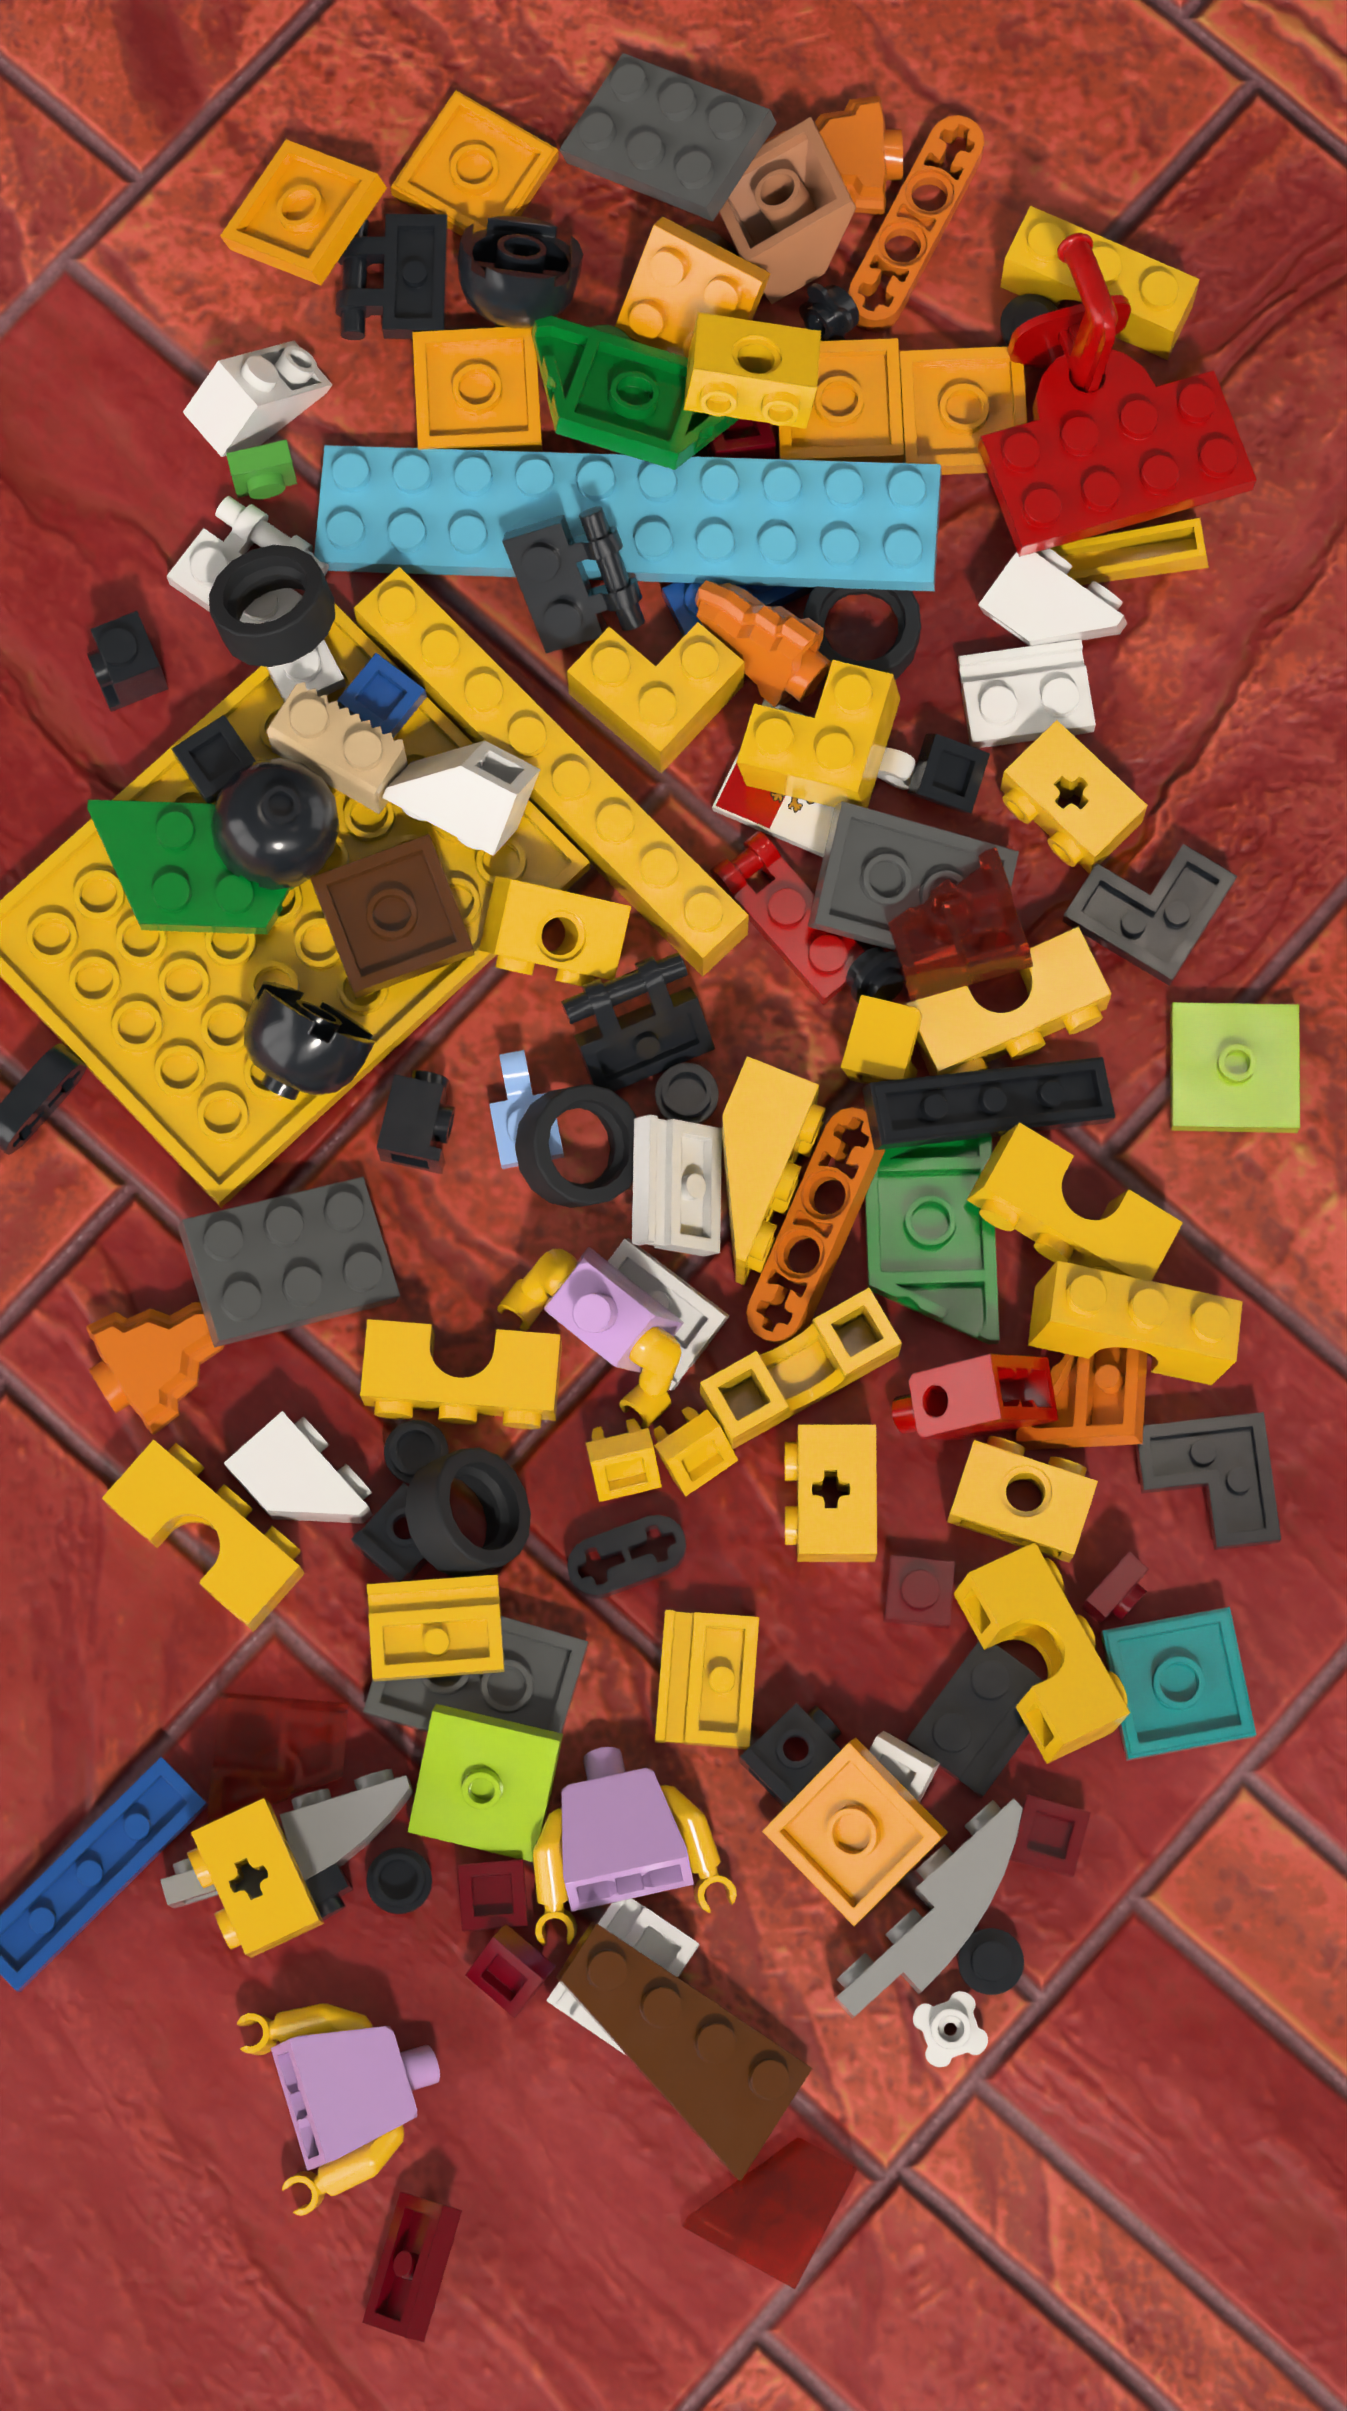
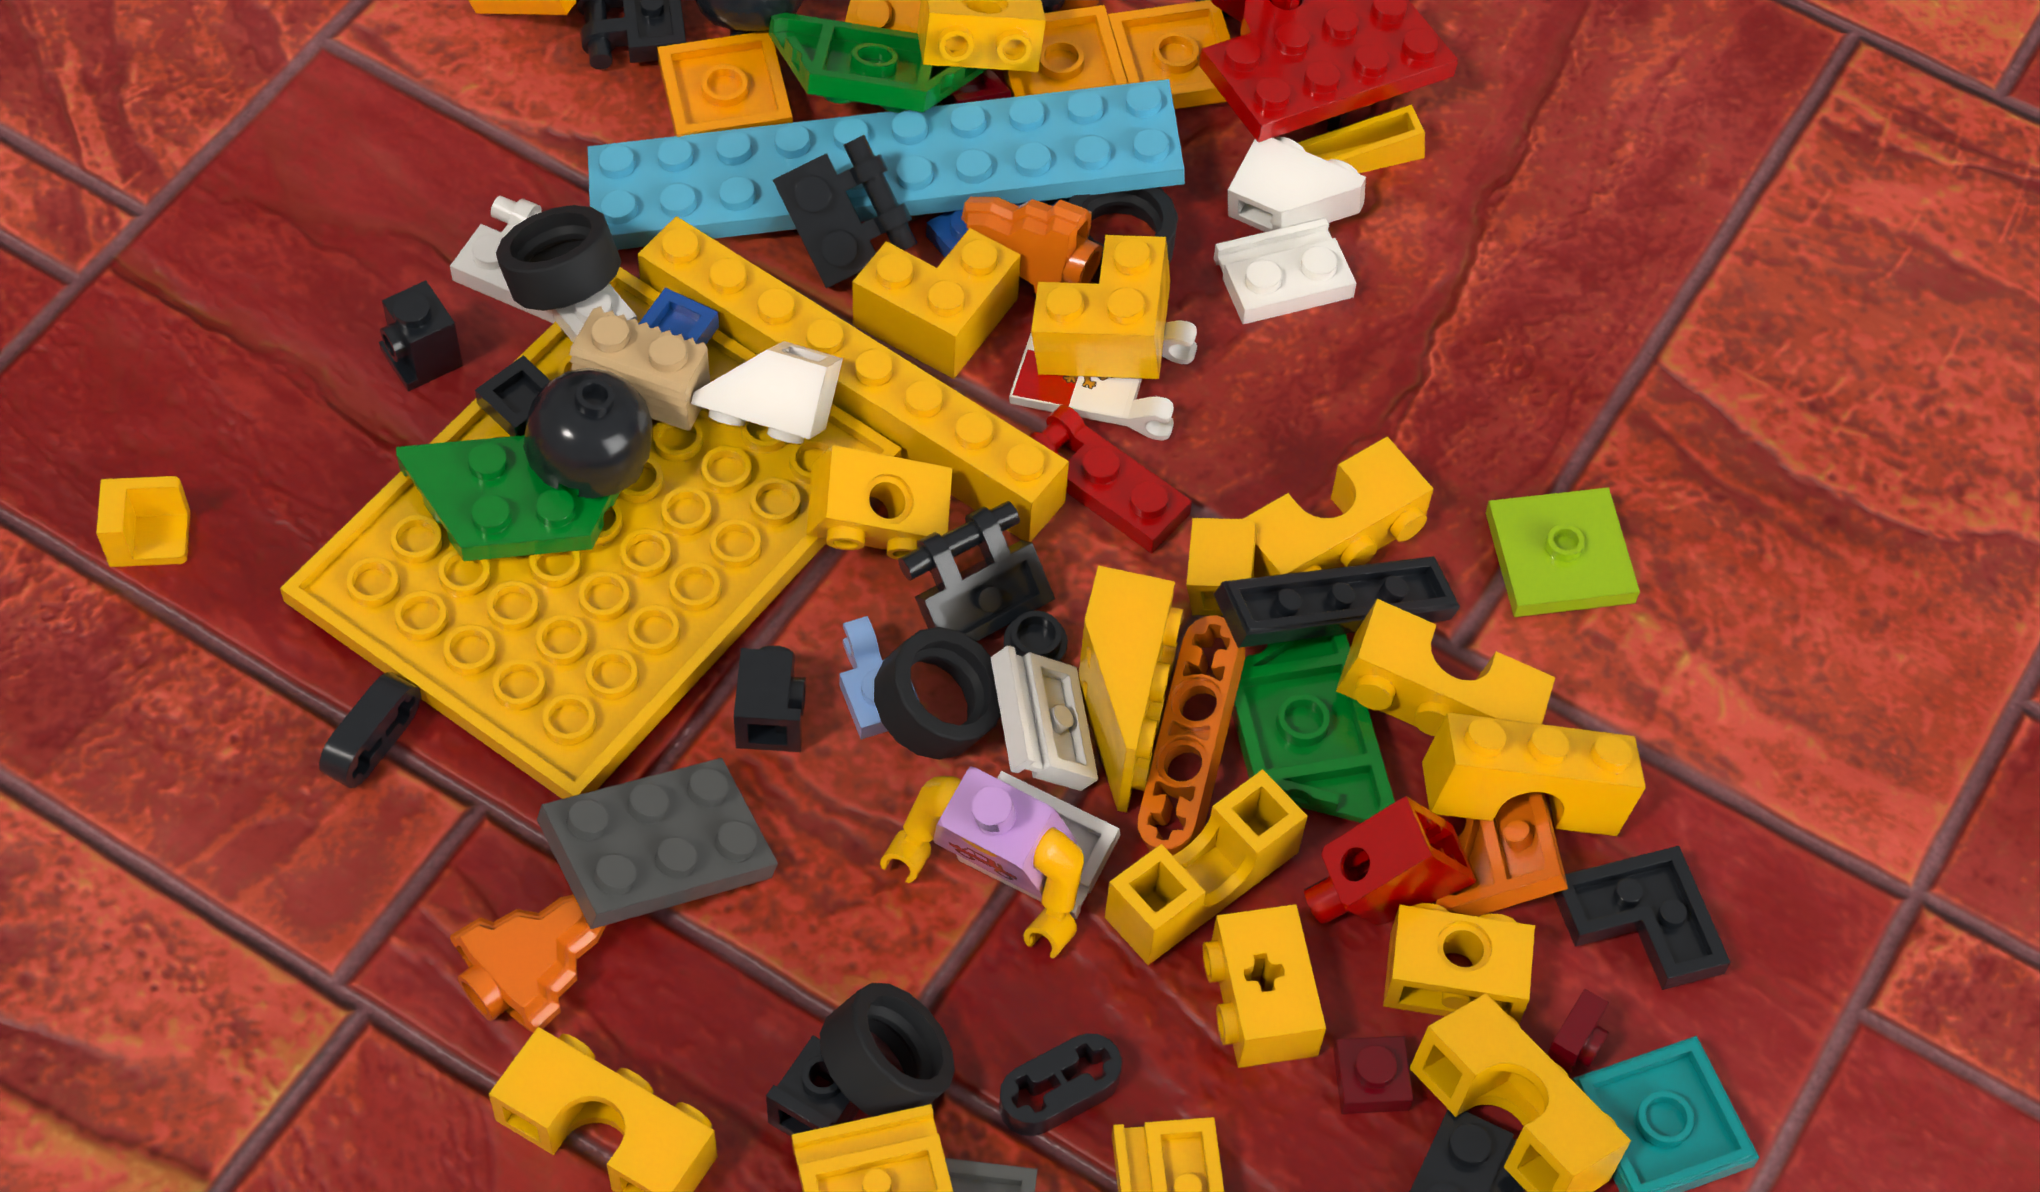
camera: 15 degrees left, 20 degrees down
white slope [183,341,333,457] -> none
white slope [224,1411,373,1523] -> none
bright green plate [226,439,297,499] -> none
black cylinder [244,981,375,1100] -> none
reddish brown plate [310,834,475,999] -> none
yellow arch [360,1319,562,1429] -> none
black plate [384,1420,449,1484] -> none
yellow tile [586,1419,662,1502] -> none
yellow tile [654,1406,738,1496] -> none
dark grey plate [808,801,1019,976] -> none
black plate [846,947,907,1004] -> none
clear red slope [888,847,1033,1002] -> none
black plate [907,733,990,813] -> none
yellow brick [1000,720,1148,874] -> none
plate [1062,844,1237,986] -> none

